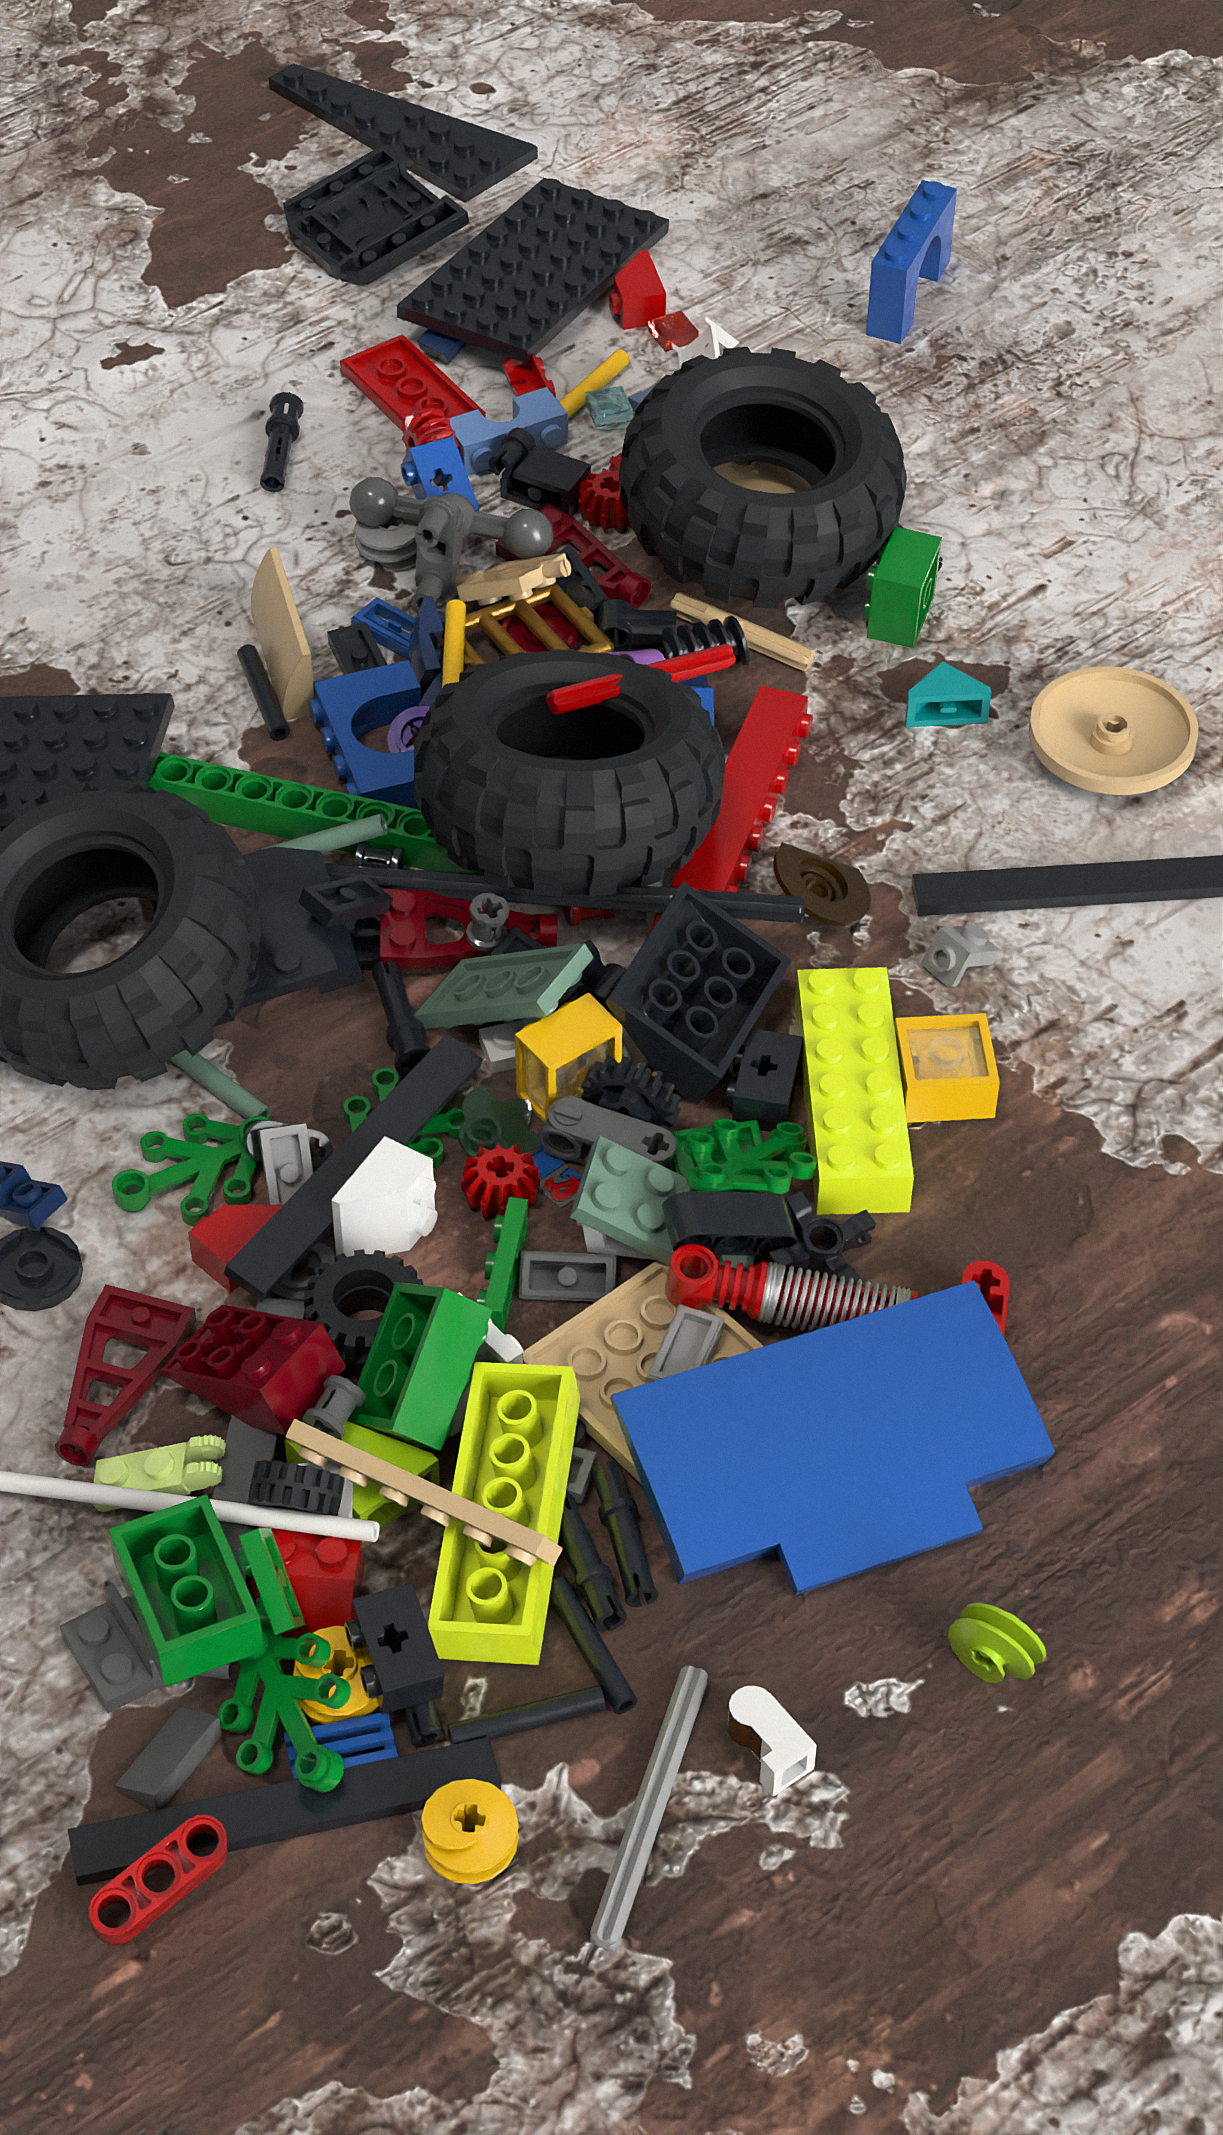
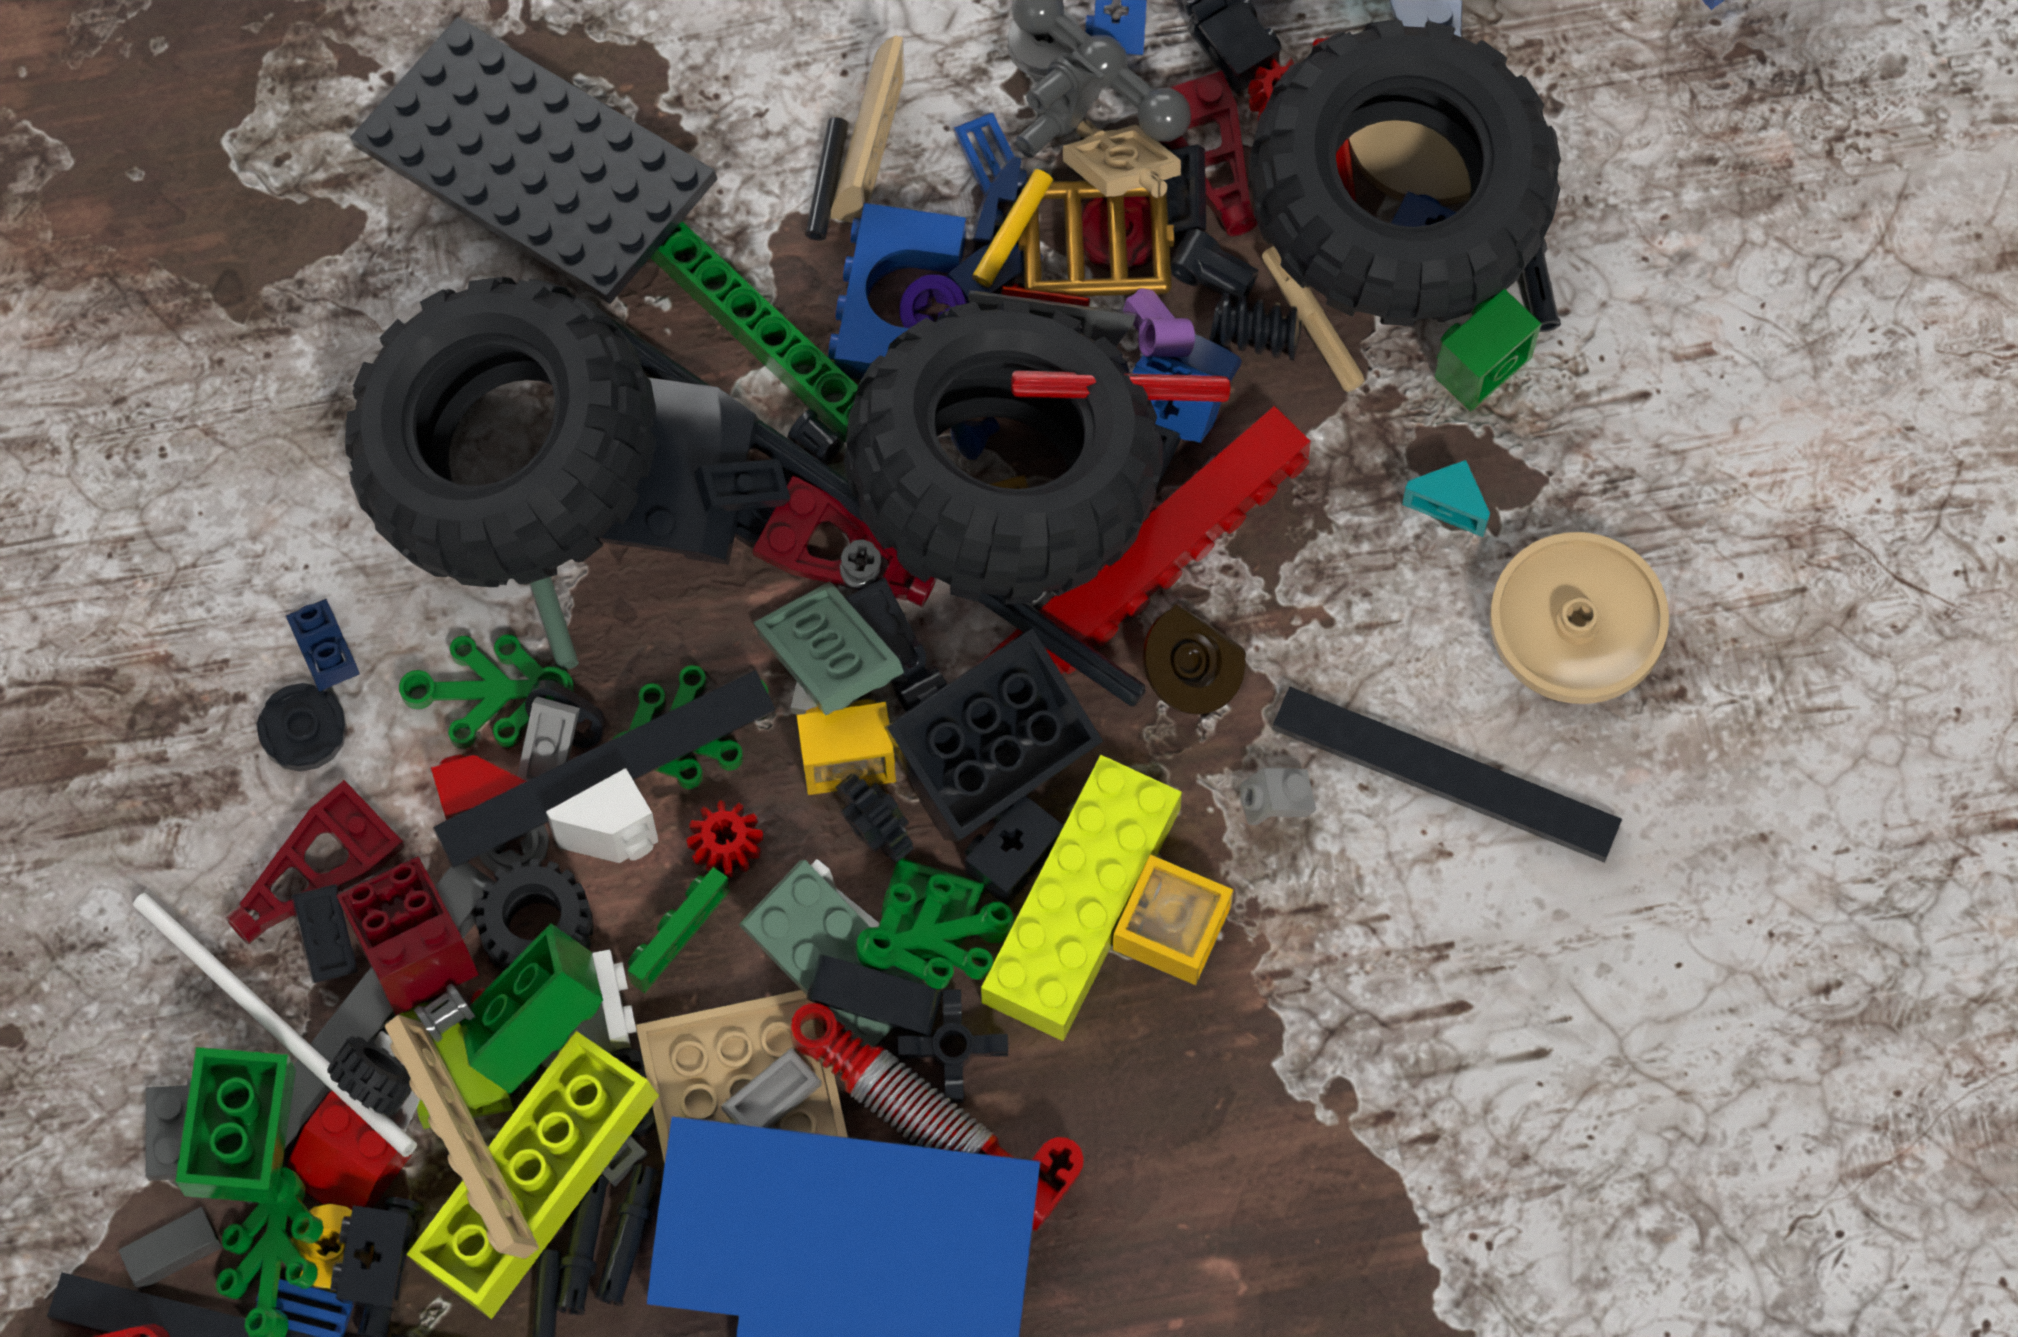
camera: 30 degrees right, 20 degrees up
yellowish green hinge [93,1435,226,1512] -> none
green plate [238,1527,306,1635] -> none
sand green piece [261,814,388,853] -> none
black plate [327,622,387,675] -> none
black pin [371,961,431,1077] -> none
clear green plate [458,1086,542,1157] -> none
dark grey slope [519,1251,617,1302] -> none
sticker [521,1141,582,1208] -> none
dark grey piece [538,1095,677,1171] -> none
none -> black plate [291,884,358,984]

